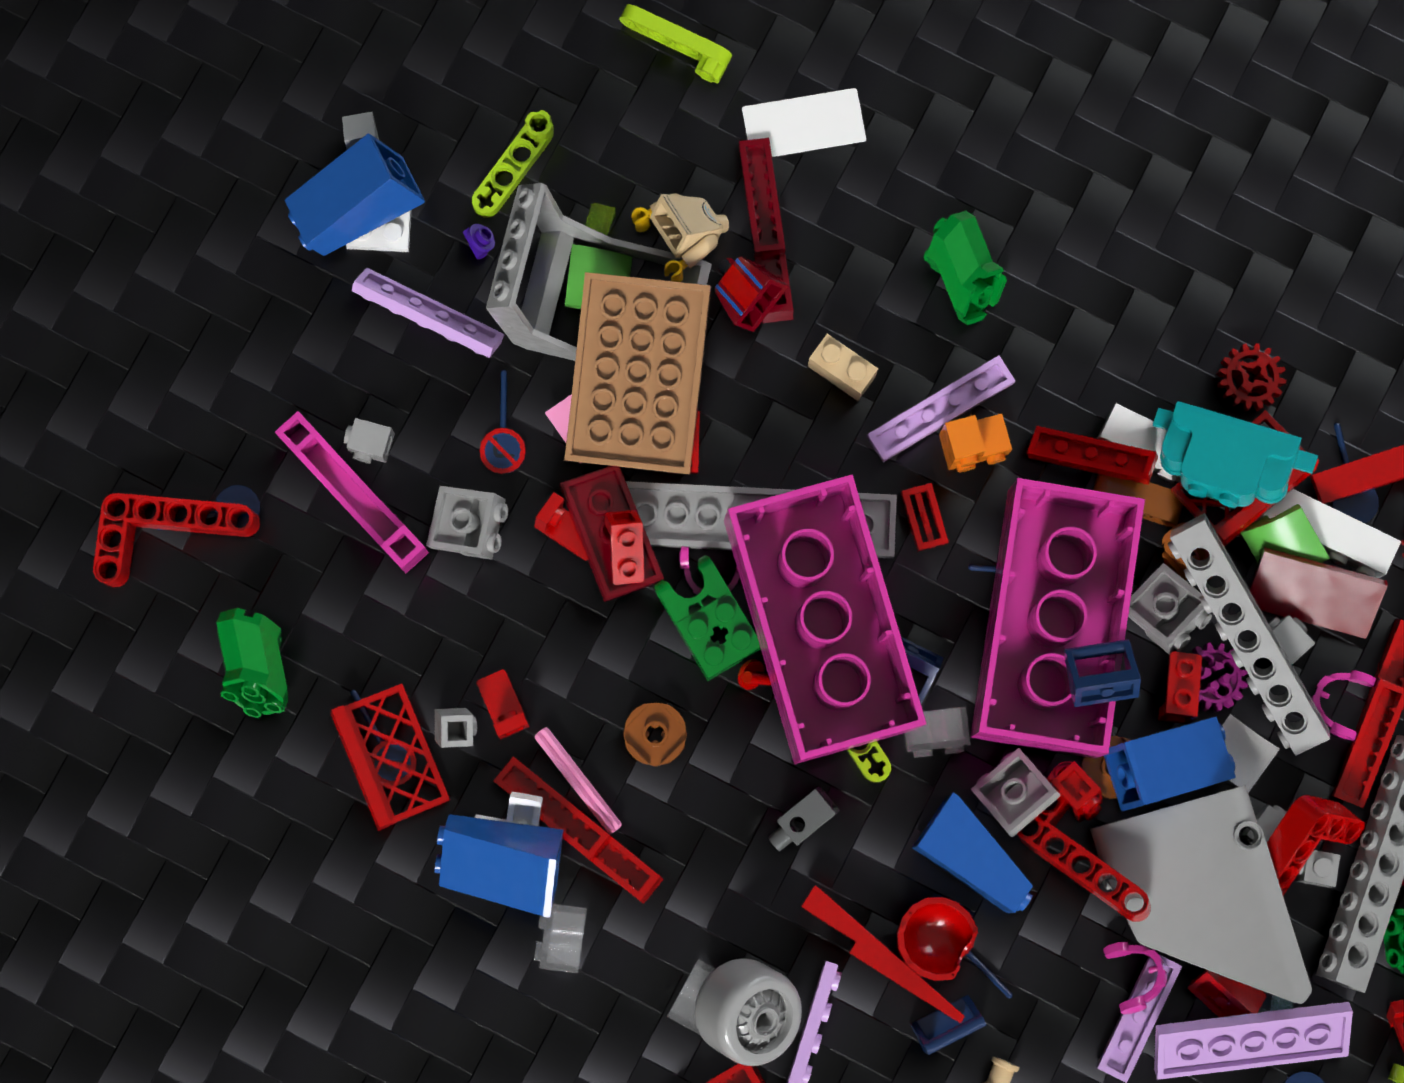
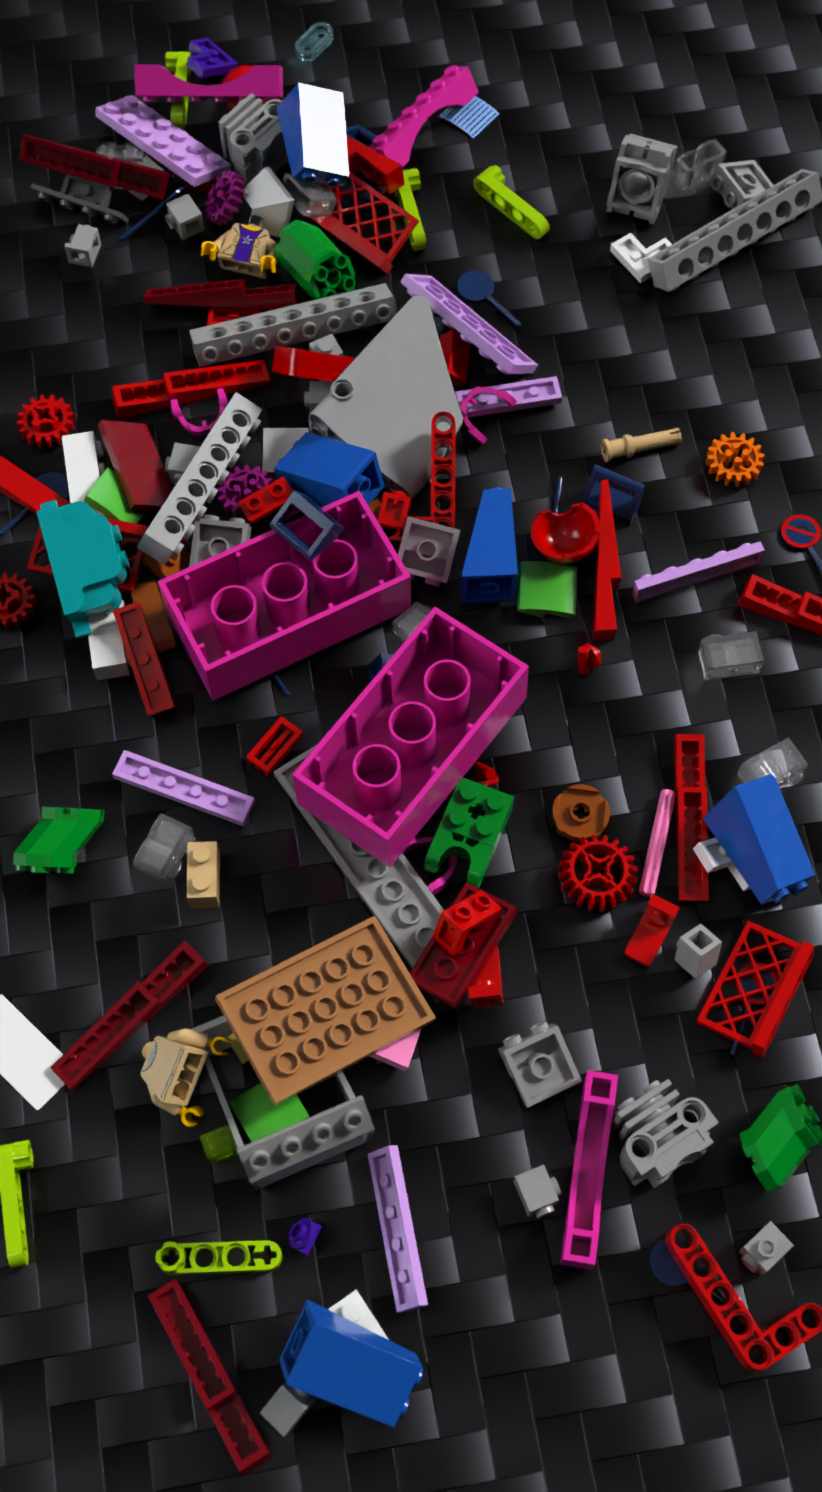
camera: 125 degrees left, 15 degrees down
piece [479,370,526,474] -> none
light grey wheel [695,958,802,1066] -> none
dark red torso [715,256,789,332] -> none
dark grey torso [768,786,840,851] -> none
orange brick [939,414,1012,472] -> none
none -> clear brick [133,813,195,883]
none -> dark red slope [148,1279,273,1476]
none -> bright green slope [517,561,577,619]
none -> red gear [558,834,637,912]
none -> red plate [578,643,601,675]
none -> light grey piece [611,1079,719,1188]
none -> light grey brick [739,1221,794,1276]

